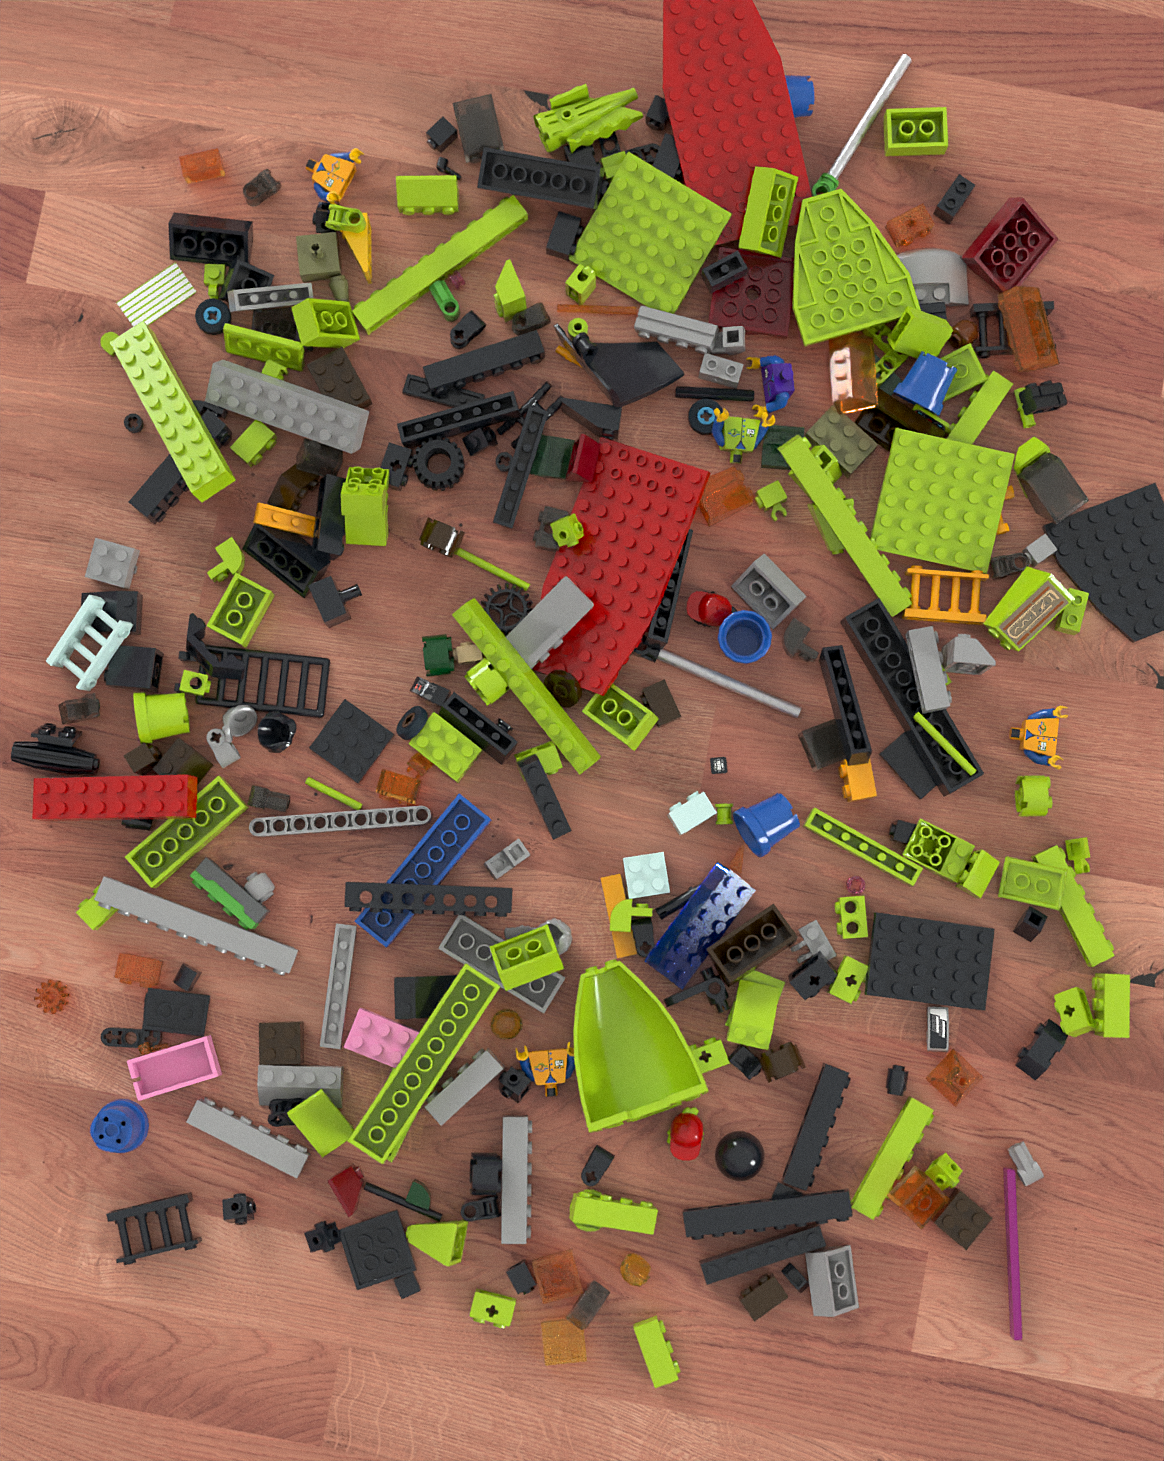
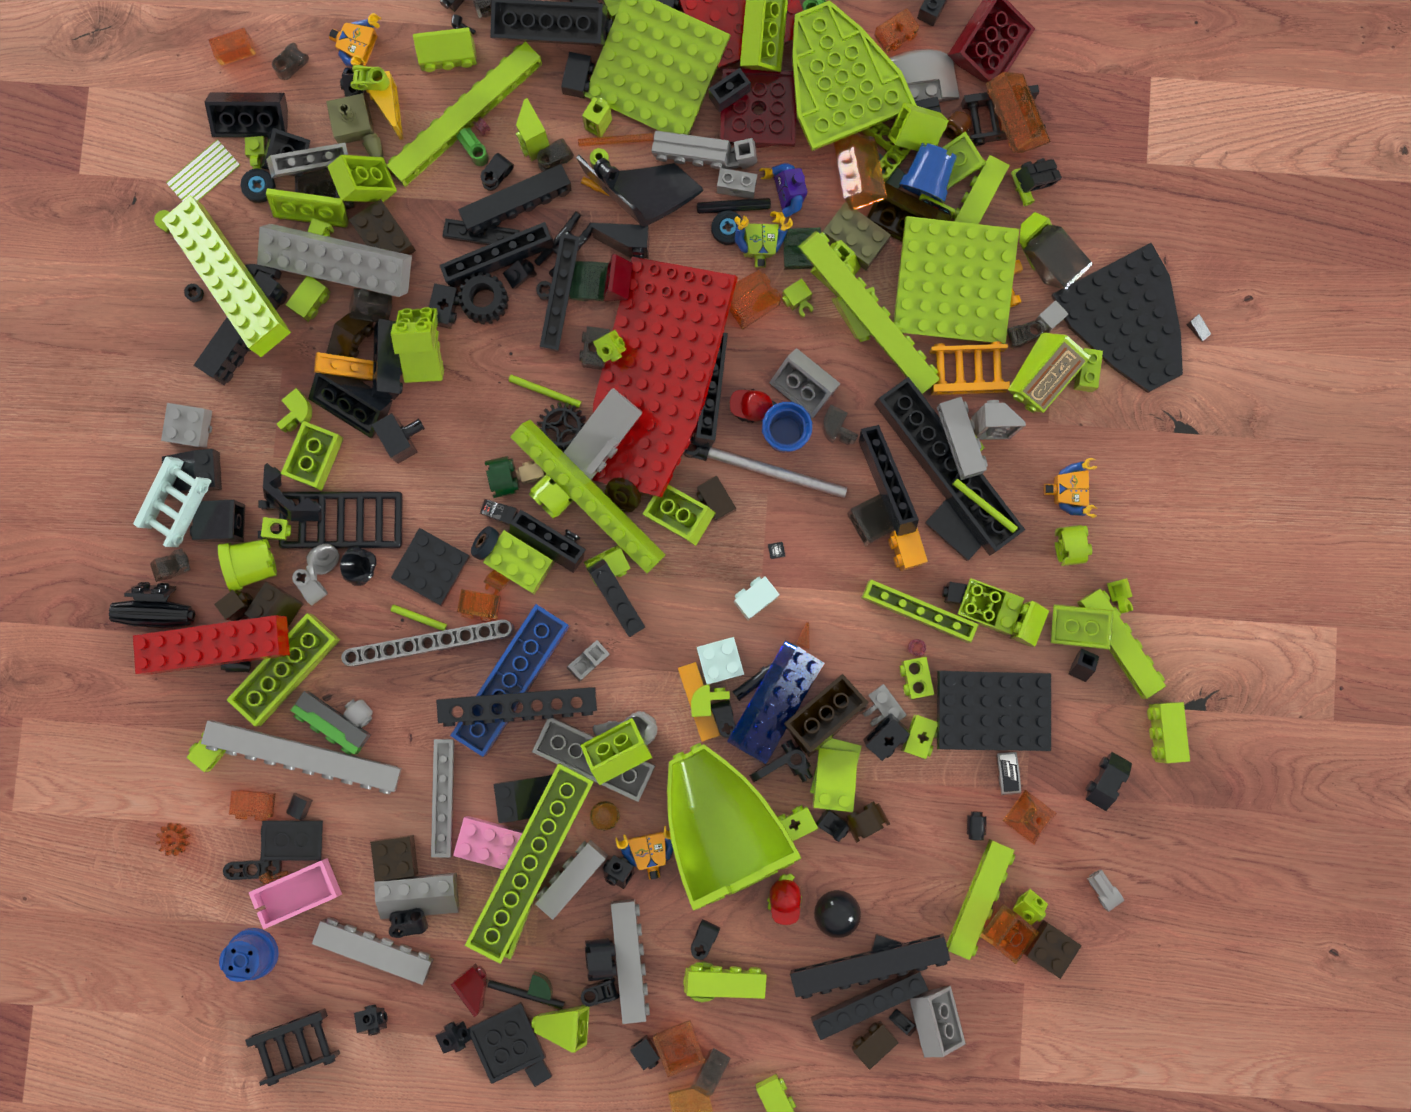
camera: 10 degrees left, 0 degrees up
clear smoke piece [247,785,290,813] -> none
lime tile [287,1089,355,1158] -> none
dark brown brick [419,517,465,558] -> none
lime brick [469,1288,517,1328] -> none
clear yellow hair [620,1253,651,1287] -> none
lime bush [715,804,733,825] -> none
blue piece [733,793,800,858] -> none
black brick [781,1063,851,1191] -> none
magenta tile [1003,1168,1022,1340] -> none
lime brick [1054,987,1096,1037] -> none

